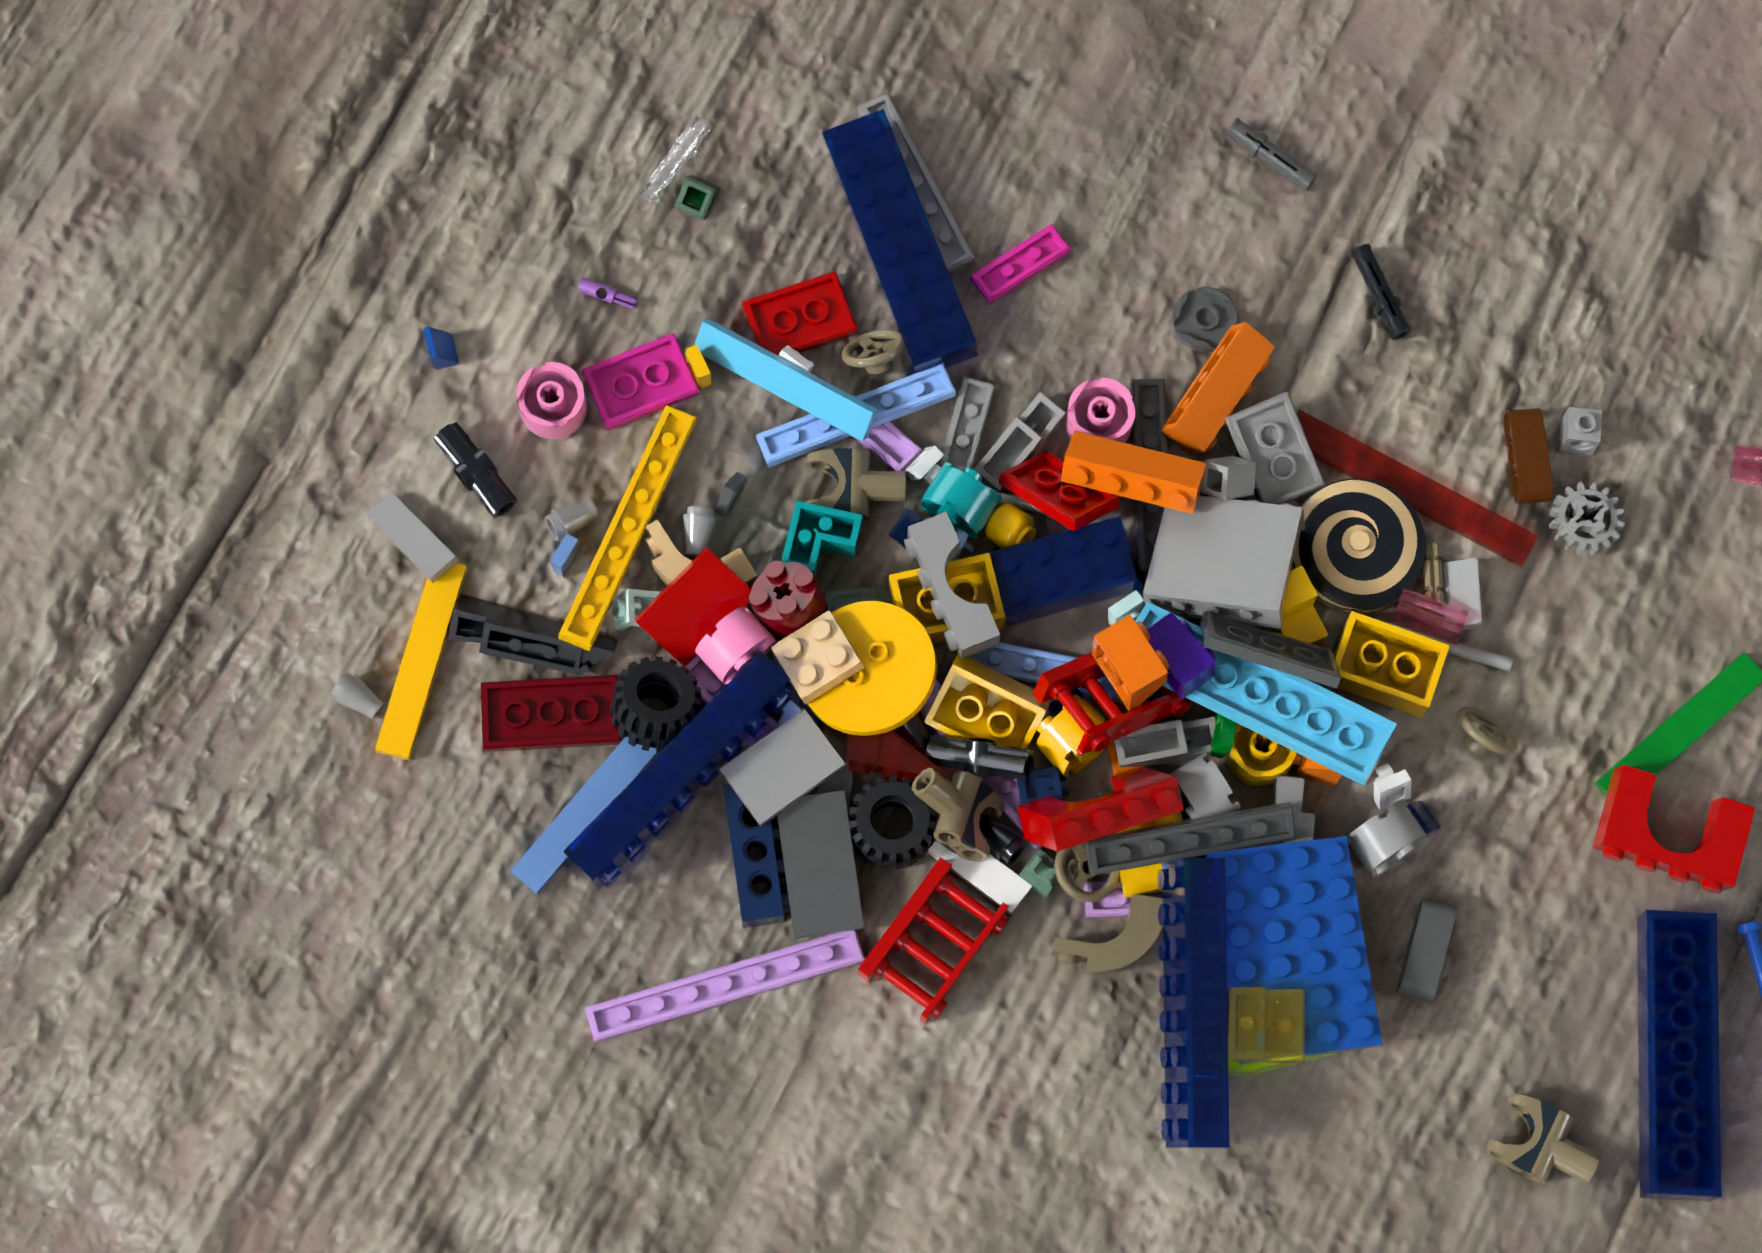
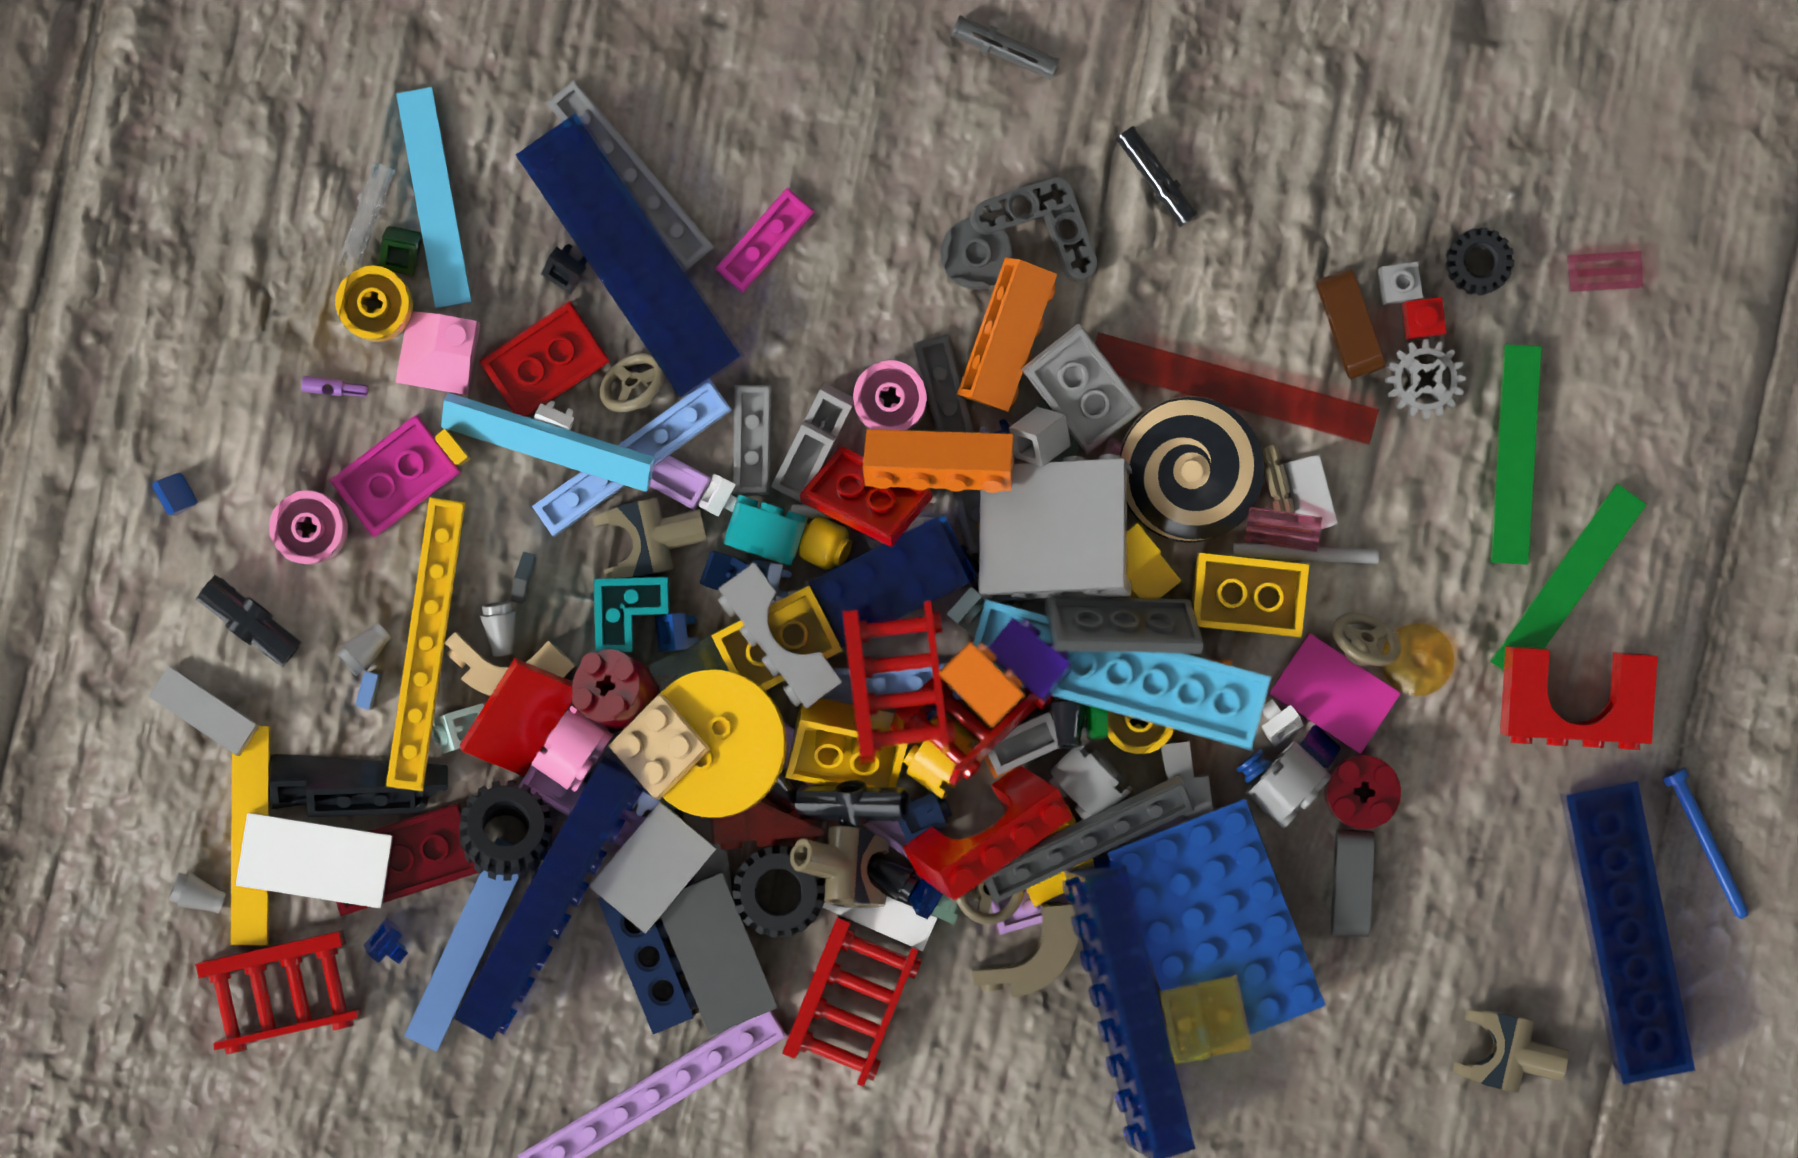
camera: 15 degrees left, 15 degrees up
none -> red fence [195,930,362,1054]
none -> white tile [236,813,393,908]
none -> yellow brick [335,266,413,342]
none -> clear blue tile [363,918,408,964]
none -> medium azure tile [396,87,472,309]
none -> bright pink slope [396,311,481,395]
none -> black tile [541,244,588,295]
none -> blue tile [655,613,699,652]
none -> red fence [843,601,956,764]
none -> clear blue tile [909,878,943,919]
none -> dark grey beam [970,178,1097,281]
none -> black cone [1051,696,1087,748]
none -> blue bush [1235,749,1272,783]
none -> dark pink tile [1268,633,1401,754]
none -> dark red brick [1324,755,1401,829]
none -> clear yellow dish [1381,623,1454,696]
none -> red brick [1401,297,1446,341]
none -> black tyre [1445,227,1515,295]
none -> green tile [1490,344,1542,565]

